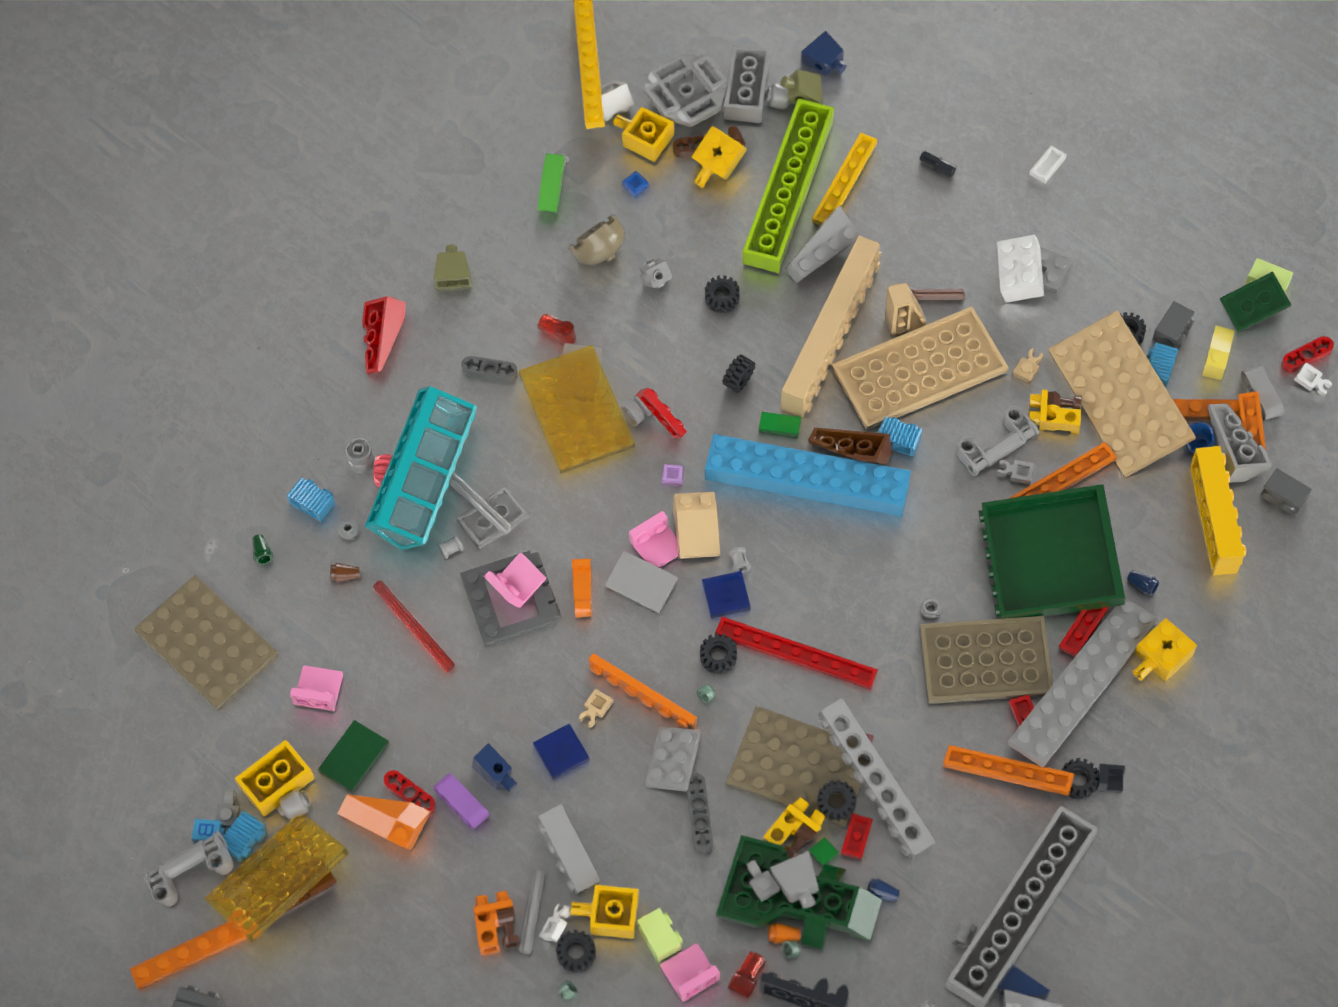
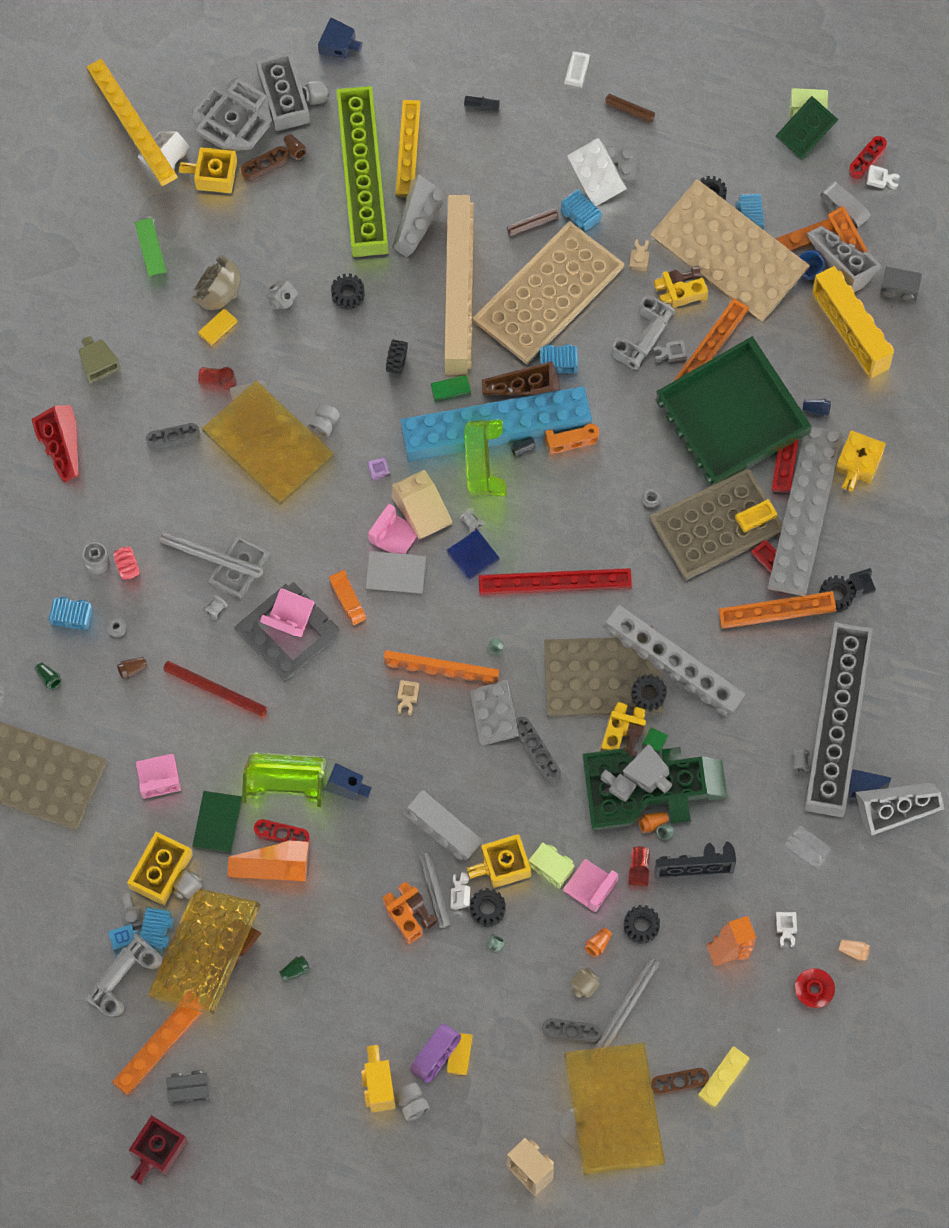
camera: 25 degrees left, 5 degrees up
window [364,386,477,550] -> none
medium lavender beam [433,773,490,830] -> none
clear blue tile [533,723,590,779] -> none
blue tile [622,171,649,197] -> none
red plate [636,387,687,439] -> none
yellow brick [691,126,747,188] -> none
black tyre [700,633,737,674] -> none
olive torso [780,70,823,105] -> none
red plate [841,813,873,861] -> none
dark blue cone [867,878,900,902] -> none
tan wedge [885,283,927,337] -> none
dark grey brick [1152,301,1195,348] -> none
light yellow slope [1202,325,1235,381] -> none
none -> yellow tile [198,308,238,346]
none -> clear neon green windscreen [242,753,327,807]
none -> dark green cone [279,955,310,982]
none -> clear neon green windscreen [464,418,507,496]
none -> black pin [511,437,536,457]
none -> orange leg [544,424,599,455]
none -> dark azure brick [561,189,602,232]
none -> reddish brown axle [605,94,655,122]
none -> yellow tile [735,499,778,533]

